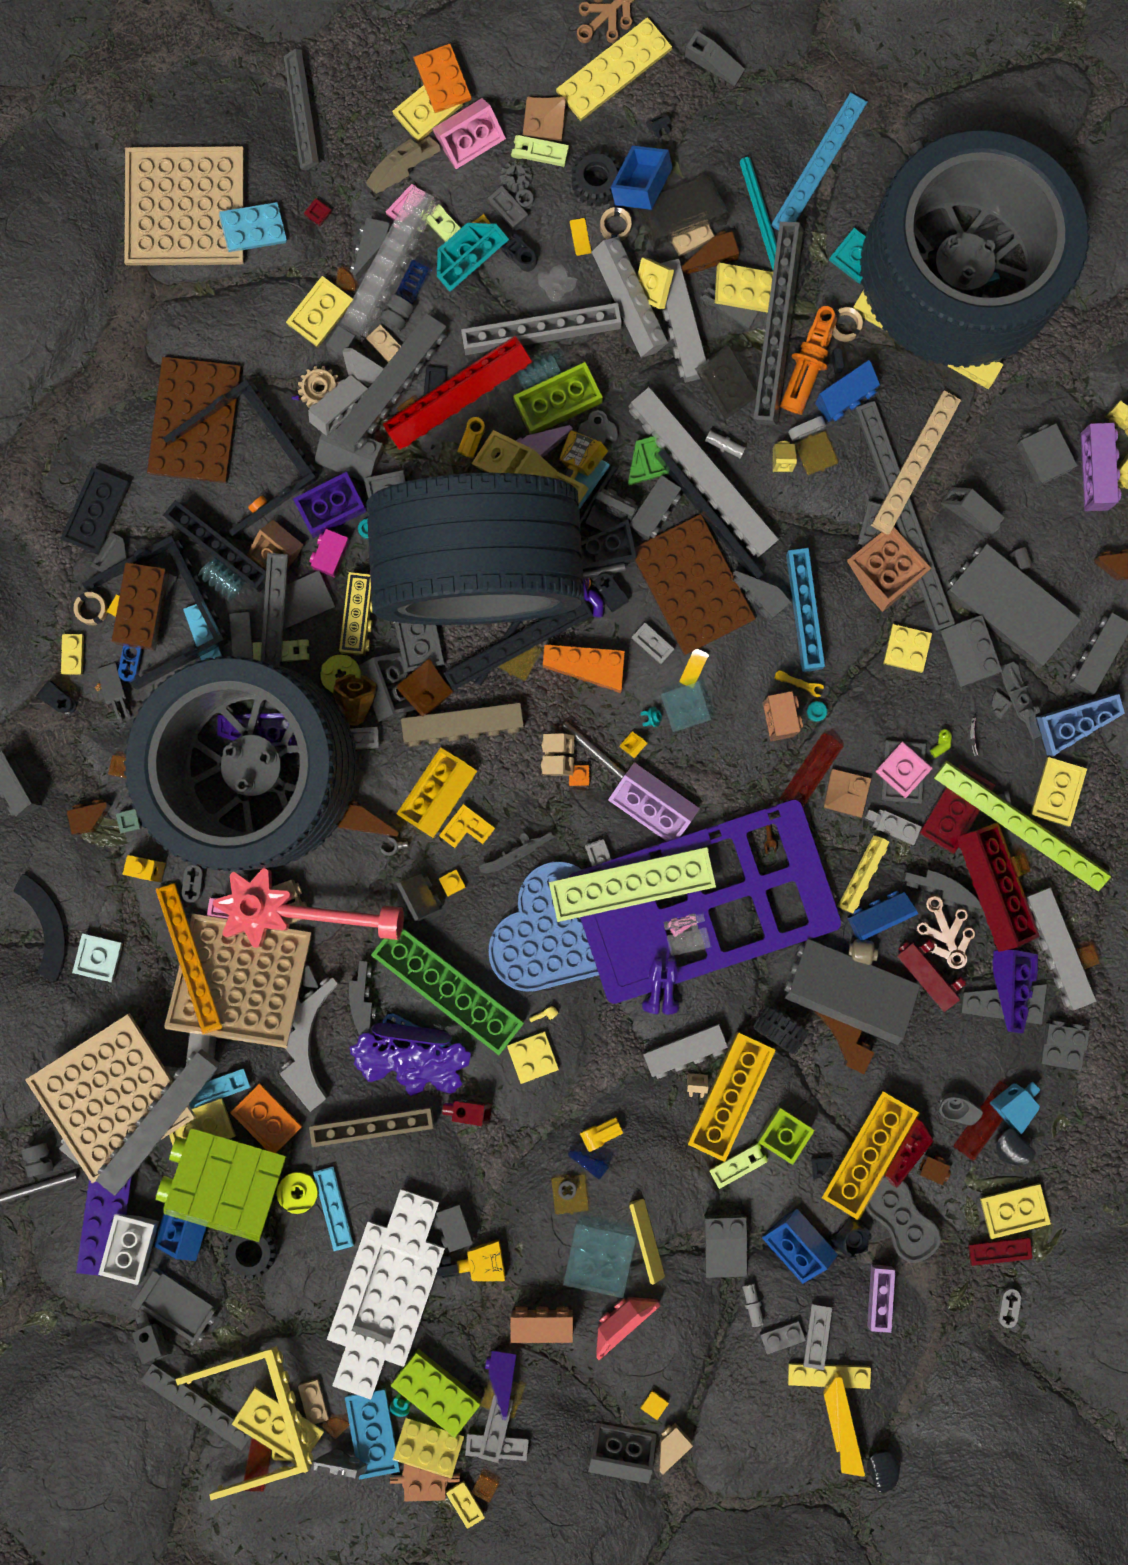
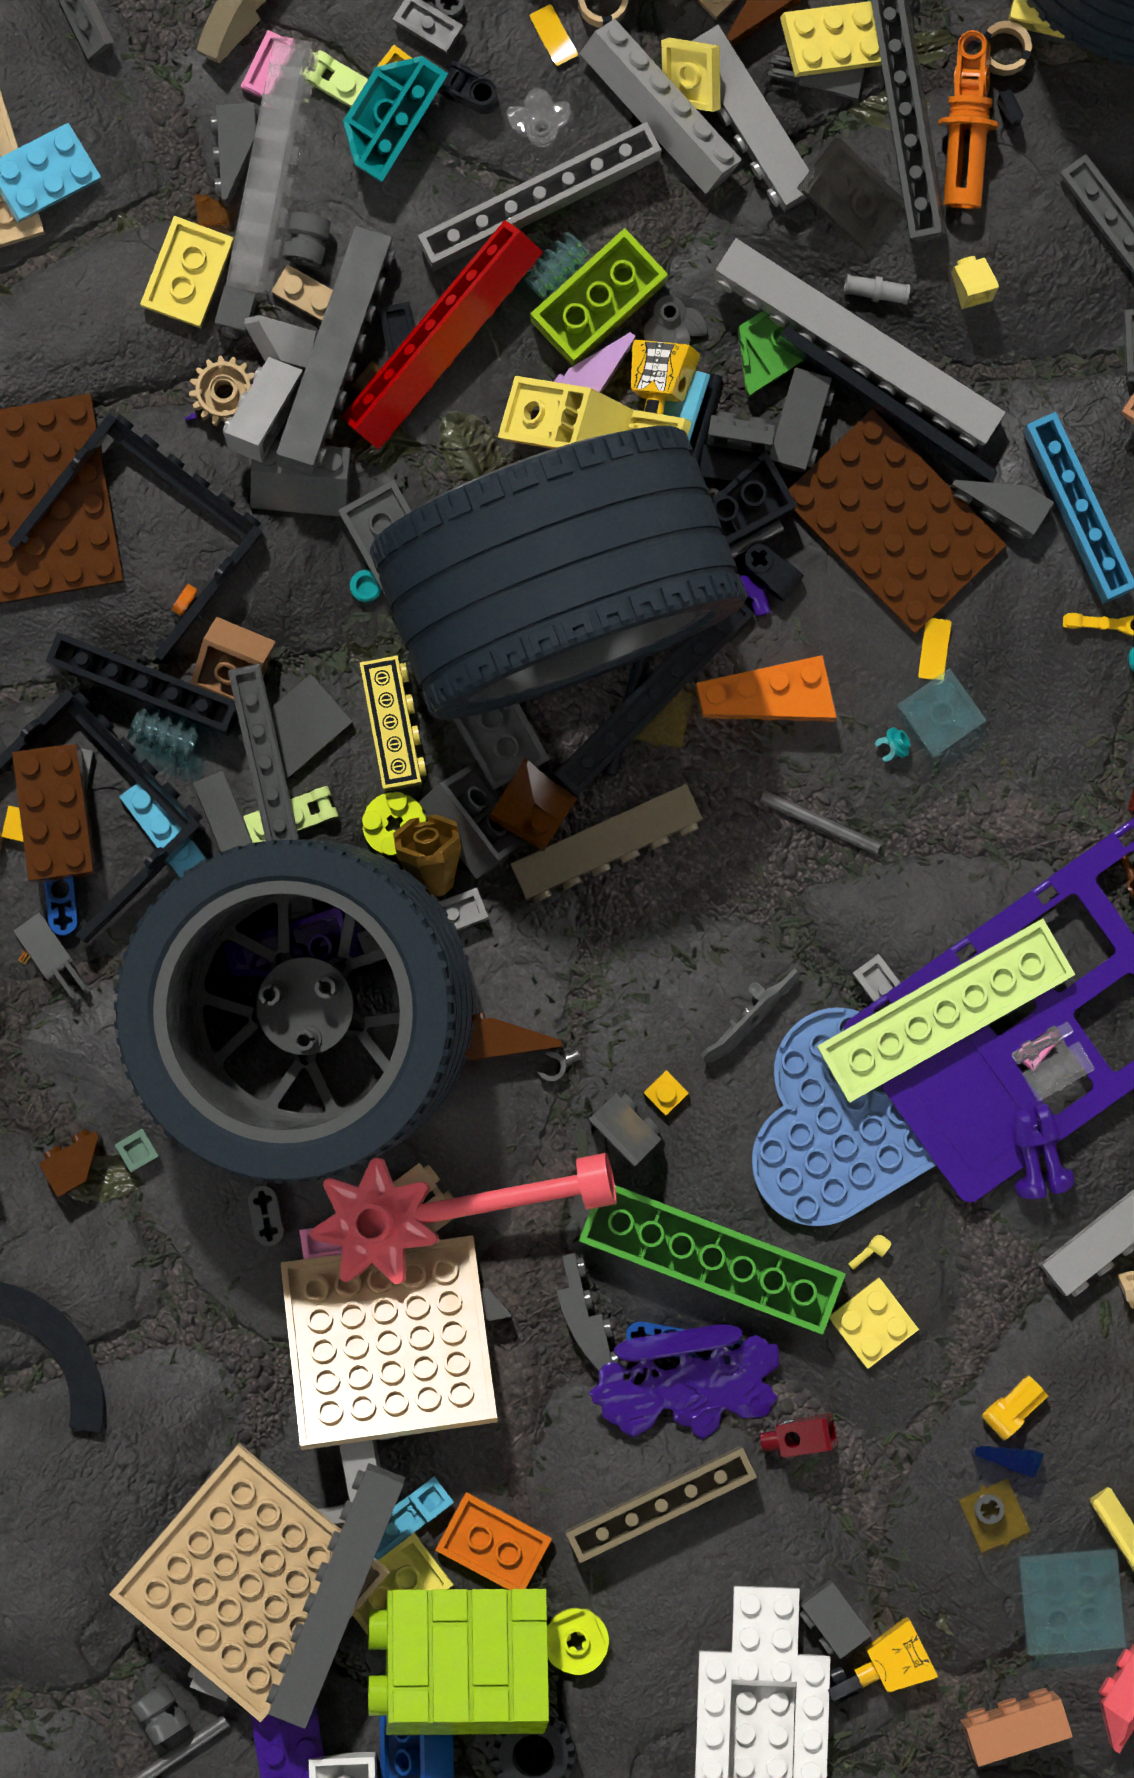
camera: 20 degrees left, 0 degrees up
light aqua plate [72,934,123,982] -> none
clear orange tile [108,755,127,779] -> none
yellow torso [123,855,166,883] -> none
light orange tile [156,883,222,1035] -> none
light grey arch [280,977,340,1112] -> none
dark purple brick [293,472,367,538] -> none
dark red tile [304,198,332,227] -> none
dark pink brick [310,529,350,578] -> none
medium azure tile [313,1166,354,1251] -> none
clear blue slope [395,259,431,305] -> none
yellow slope [396,747,477,838] -> none
yellow plate [439,804,495,848] -> none
yellow piece [457,417,485,458] -> none
tan piece [541,734,574,776] -> none
orange plate [569,765,589,786] -> none
lavender slope [608,763,700,841] -> none
yellow plate [619,731,647,758] -> none
light grey plate [631,623,674,664] -> none
nougat brick [763,692,803,742] -> none
light grey beam [788,416,826,441] -> none
clear yellow piece [795,432,838,476] -> none
blue slope [815,360,880,423] -> none

